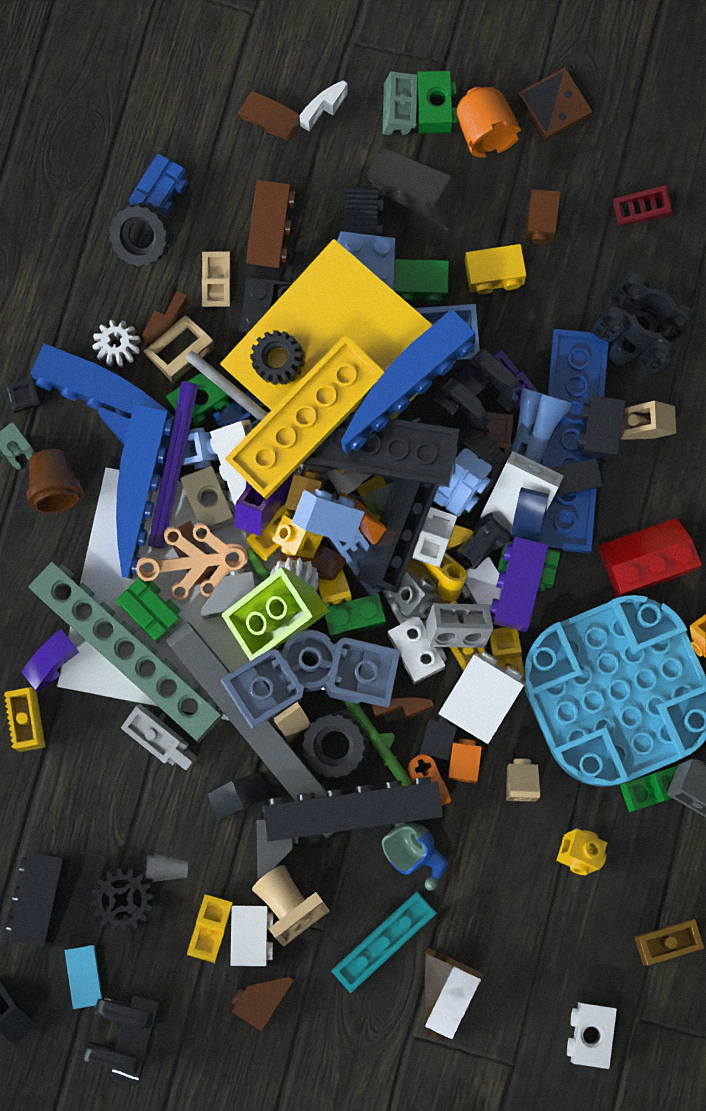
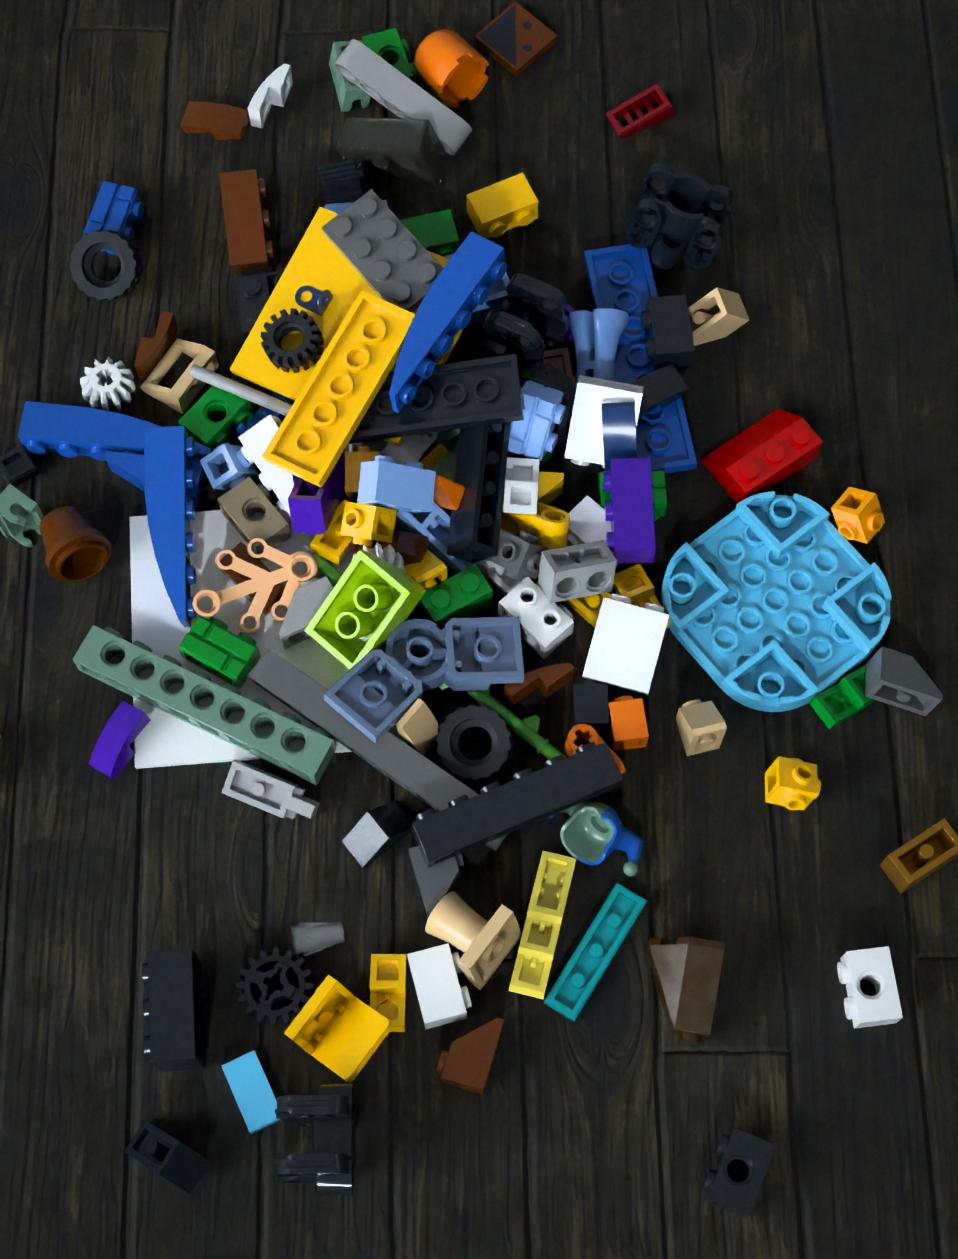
camera: 15 degrees left, 10 degrees down
yellow brick [4,687,45,752] -> none
dark purple axle [148,381,198,549] -> none
tan slope [202,252,230,307] -> none
black piece [456,512,511,569] -> none
reddish brown slope [525,189,560,244] -> none
none -> yellow bracket [284,975,392,1082]
none -> dark blue piece [295,286,333,316]
none -> dark grey plate [321,189,443,312]
none -> light grey beam [334,39,472,155]
none -> light yellow slope [509,851,576,999]

